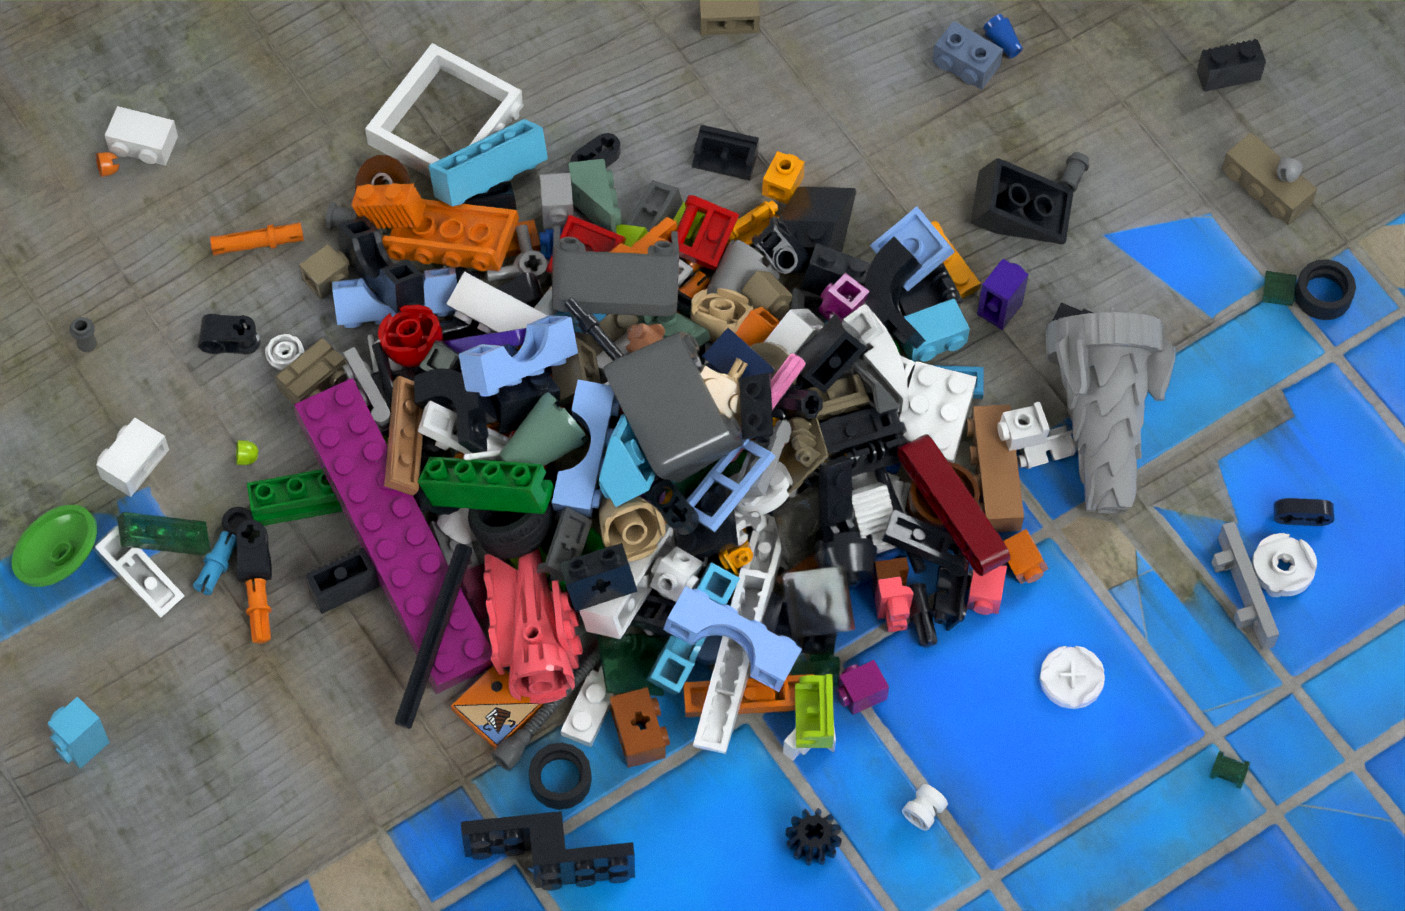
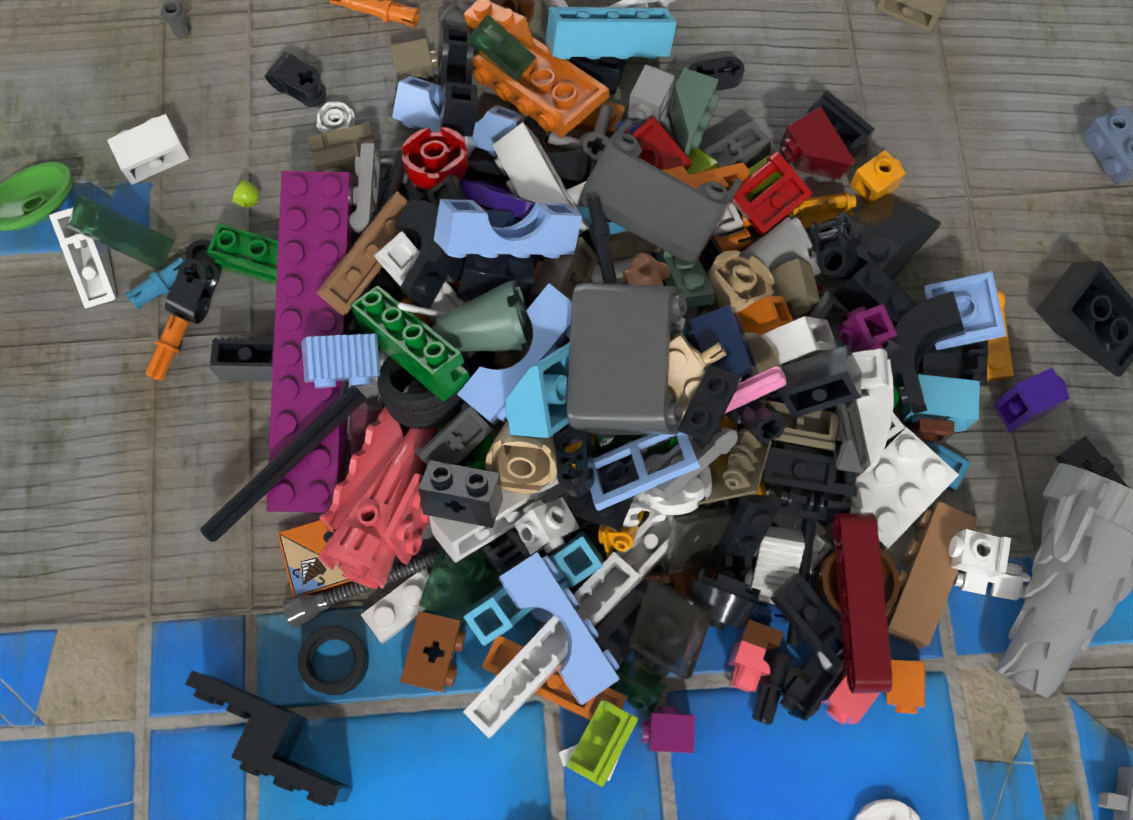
camera: 30 degrees right, 10 degrees up
none -> light blue brick [301,334,380,388]
none -> clear green slope [467,14,536,82]
none -> dark red slope [779,107,855,180]
none -> copper tile [910,418,954,444]

